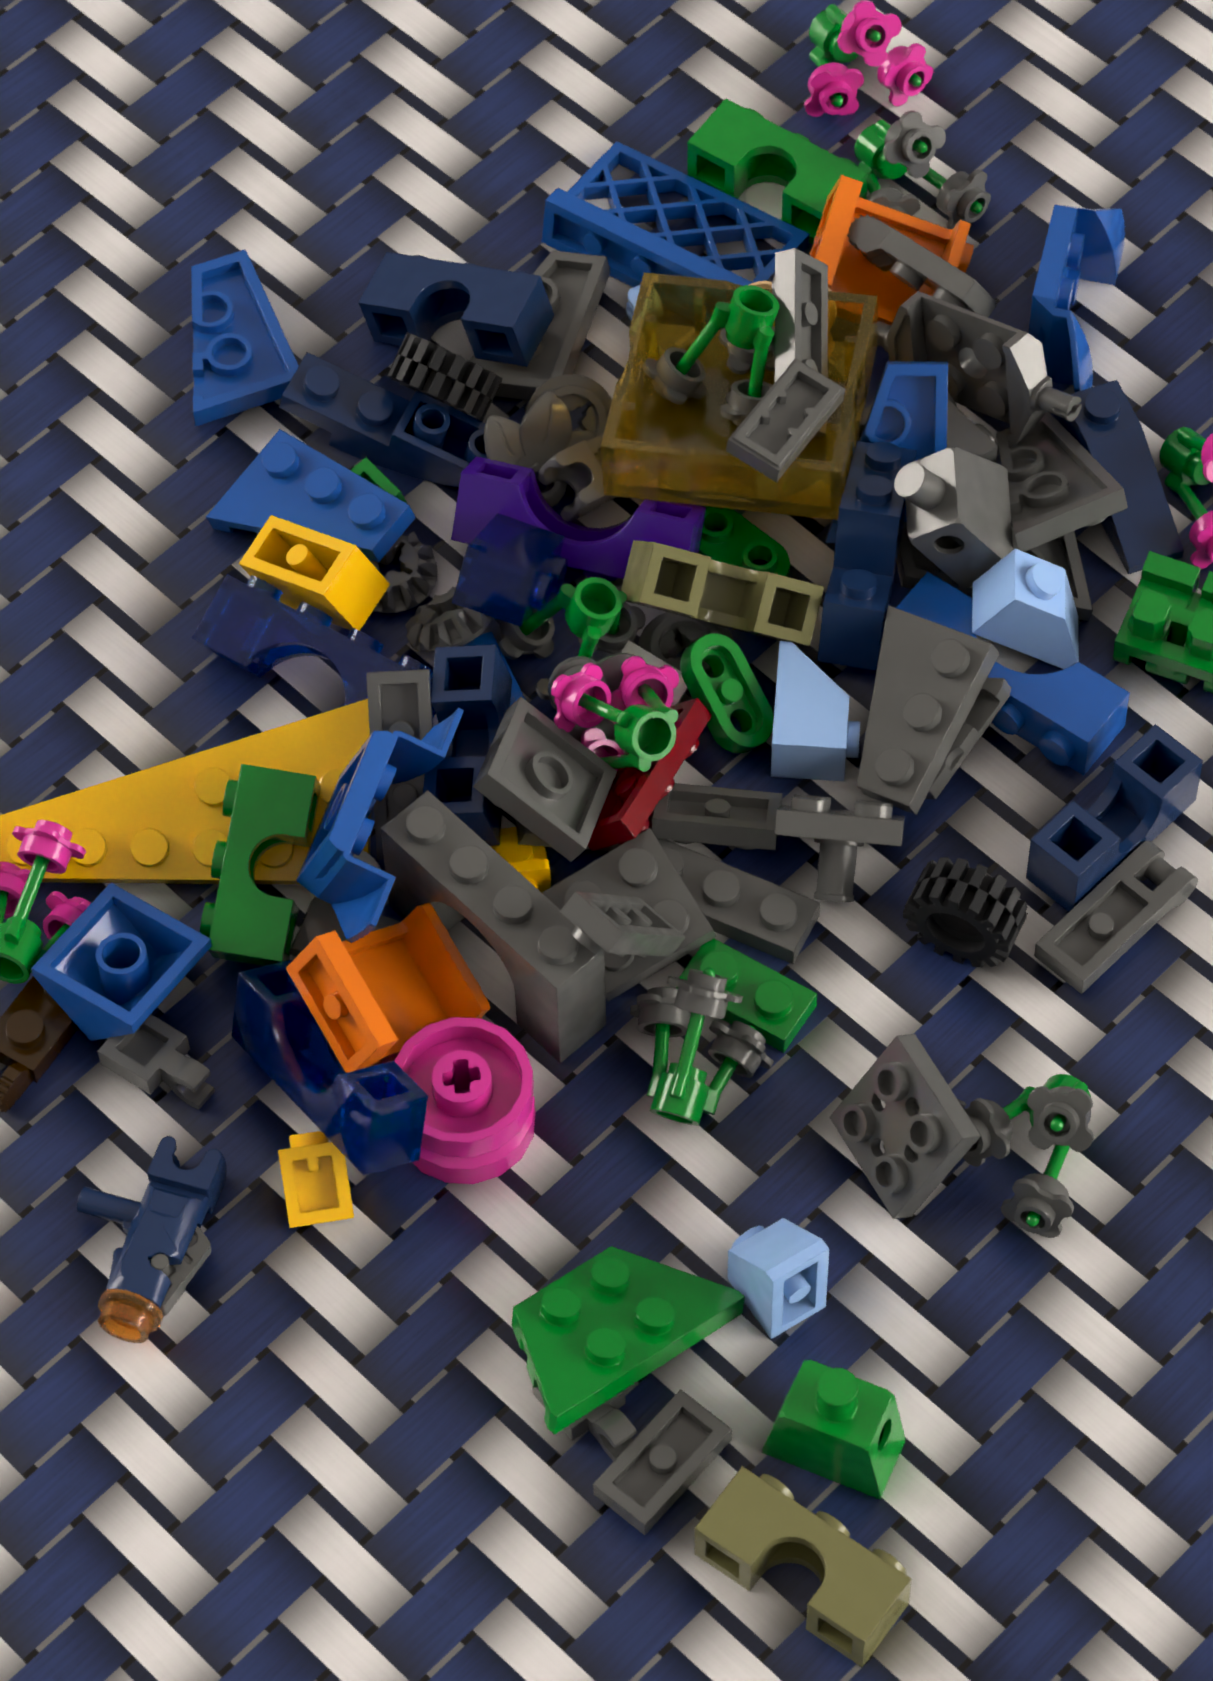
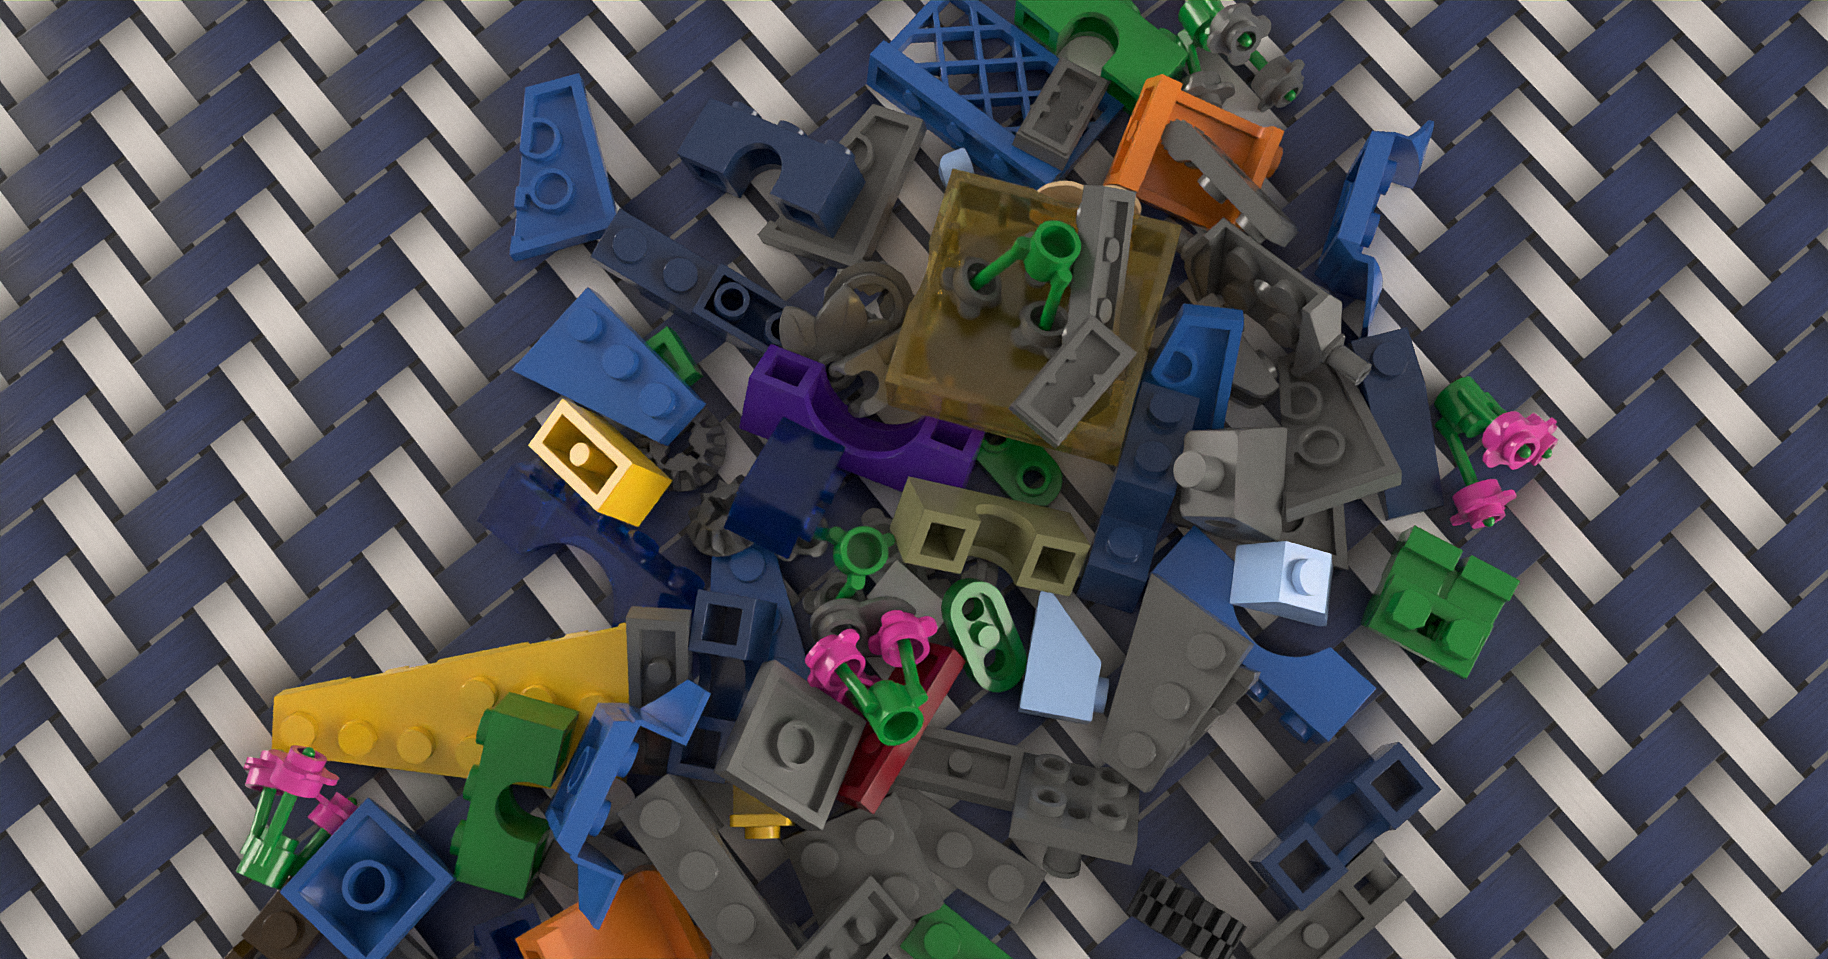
camera: 10 degrees right, 20 degrees up
black tyre [387,333,503,422] -> none
none -> dark grey plate [1012,57,1111,171]

